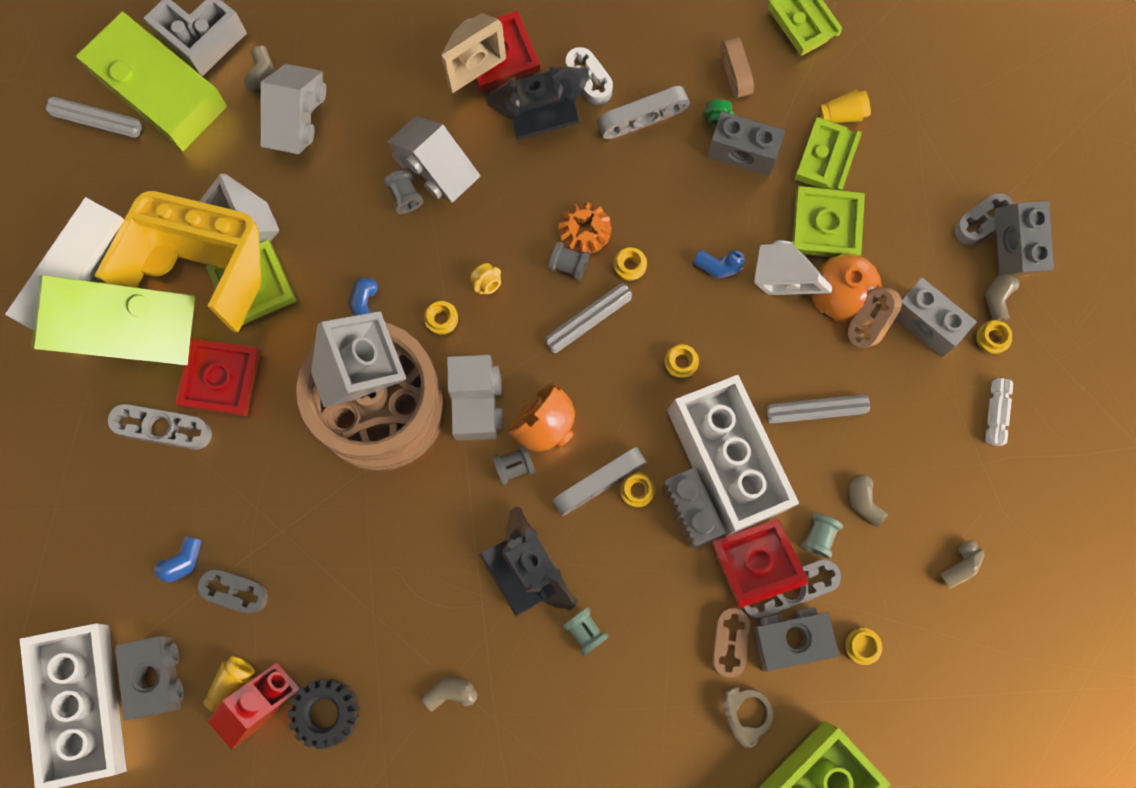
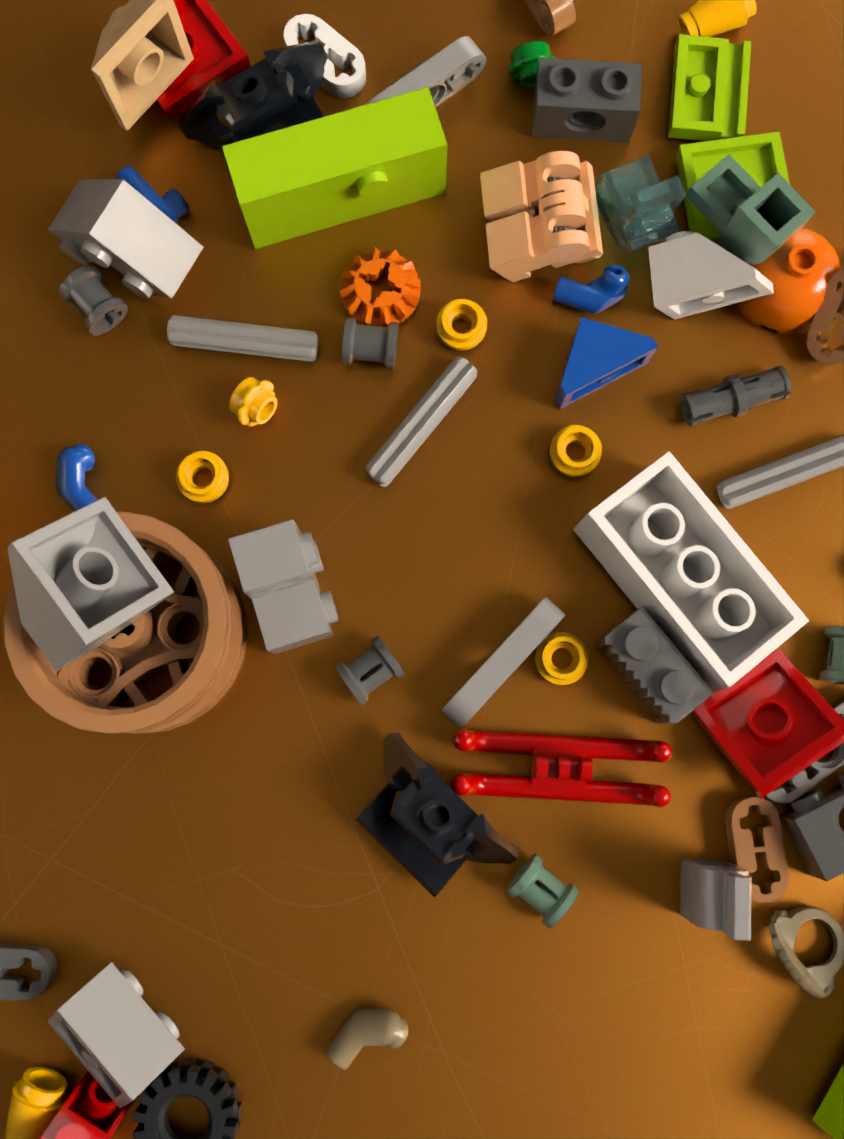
camera: 15 degrees left, 5 degrees up
orange cylinder [508,382,575,452] -> none
none -> light grey brick [47,962,185,1109]
none -> blue arm [115,167,189,223]
none -> light grey axle [166,315,319,362]
none -> lime brick [222,87,448,249]
none -> red piece [450,729,672,807]
none -> light nougat hips [480,151,603,283]
none -> blue slope [555,317,658,409]
none -> clear light blue brick [595,155,686,253]
none -> dark grey pin [680,366,791,427]
none -> light grey piece [680,859,752,941]
none -> sand green brick [686,154,816,264]

